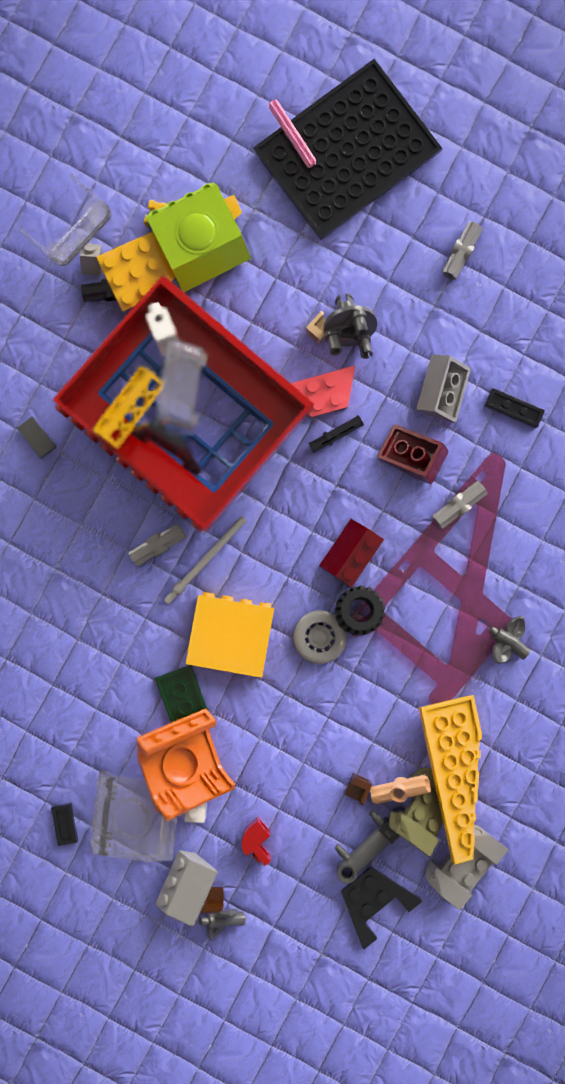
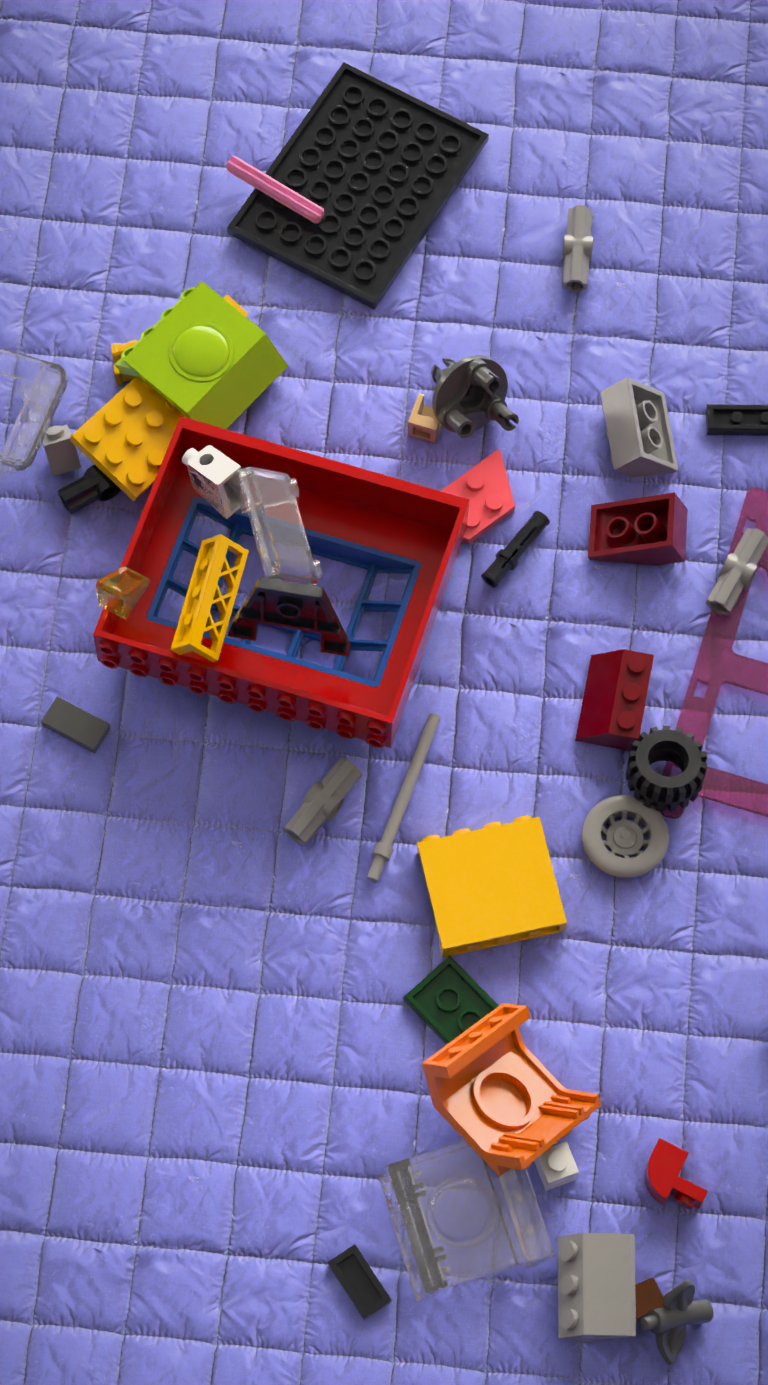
camera: 20 degrees left, 20 degrees down
none -> clear yellow slope [96,566,151,619]

